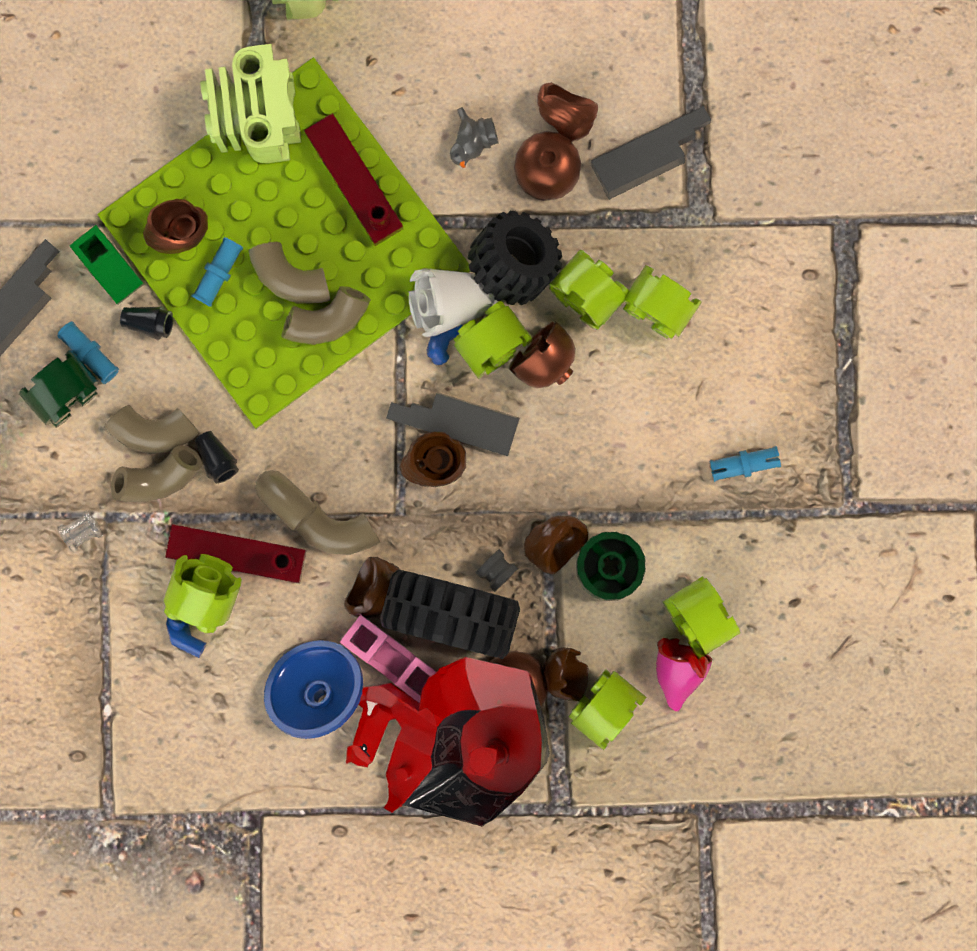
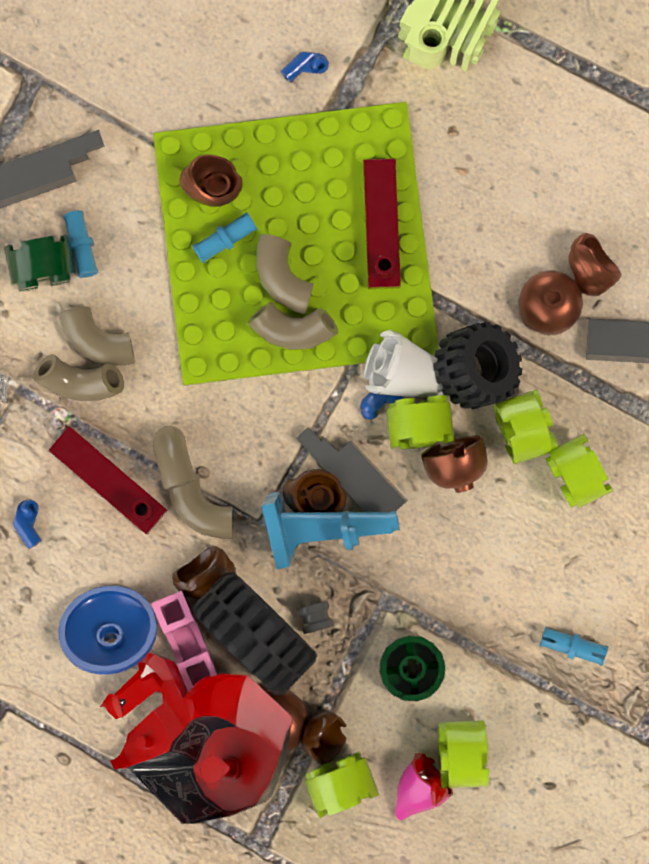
camera: 30 degrees right, 0 degrees up
green slope [69,225,144,305] -> none
black cone [120,306,173,340] -> none
lime brick [164,554,242,633] -> none
black cone [194,431,239,484] -> none
yellowish green piece [200,44,301,163] -> none
dark grey animal [450,107,499,168] -> none
reddish brown hair [524,515,588,575] -> none
none -> dark azure piece [261,491,400,570]
none -> blue arm [280,52,329,83]

